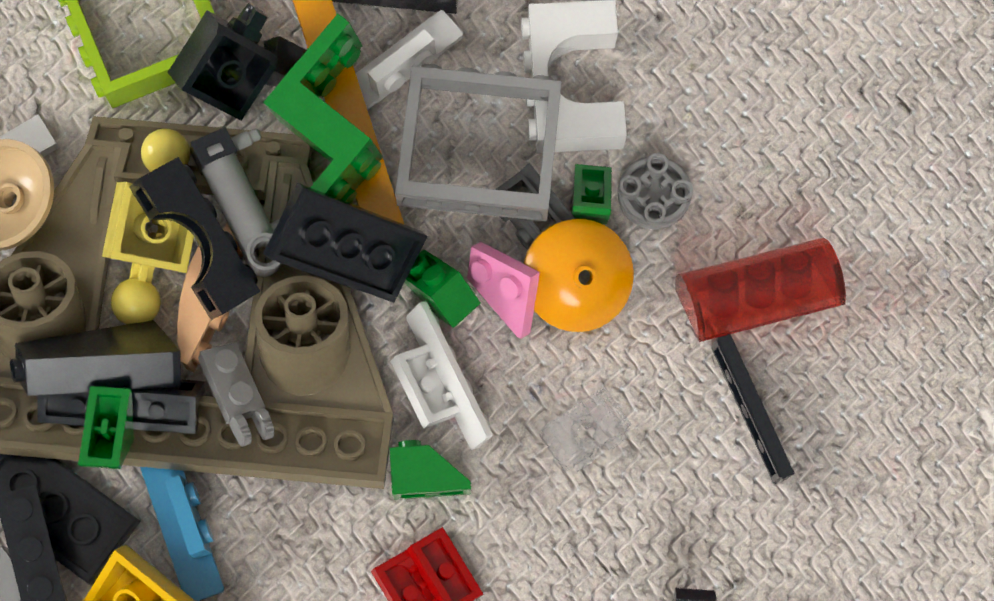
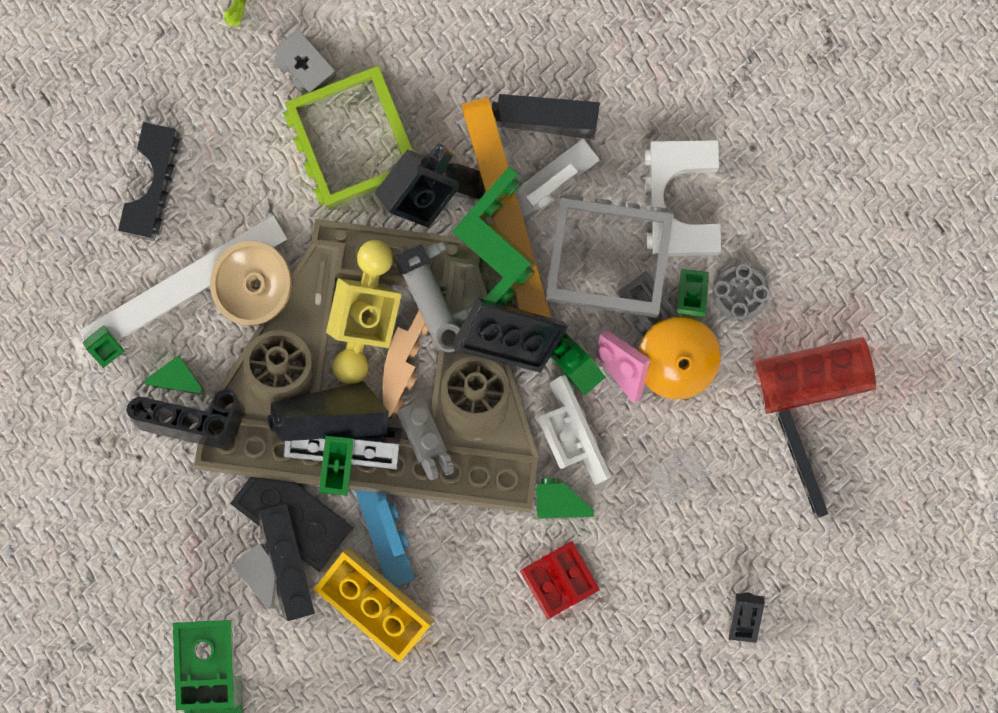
camera: 10 degrees right, 10 degrees up
black arch [129,157,261,320] -> none

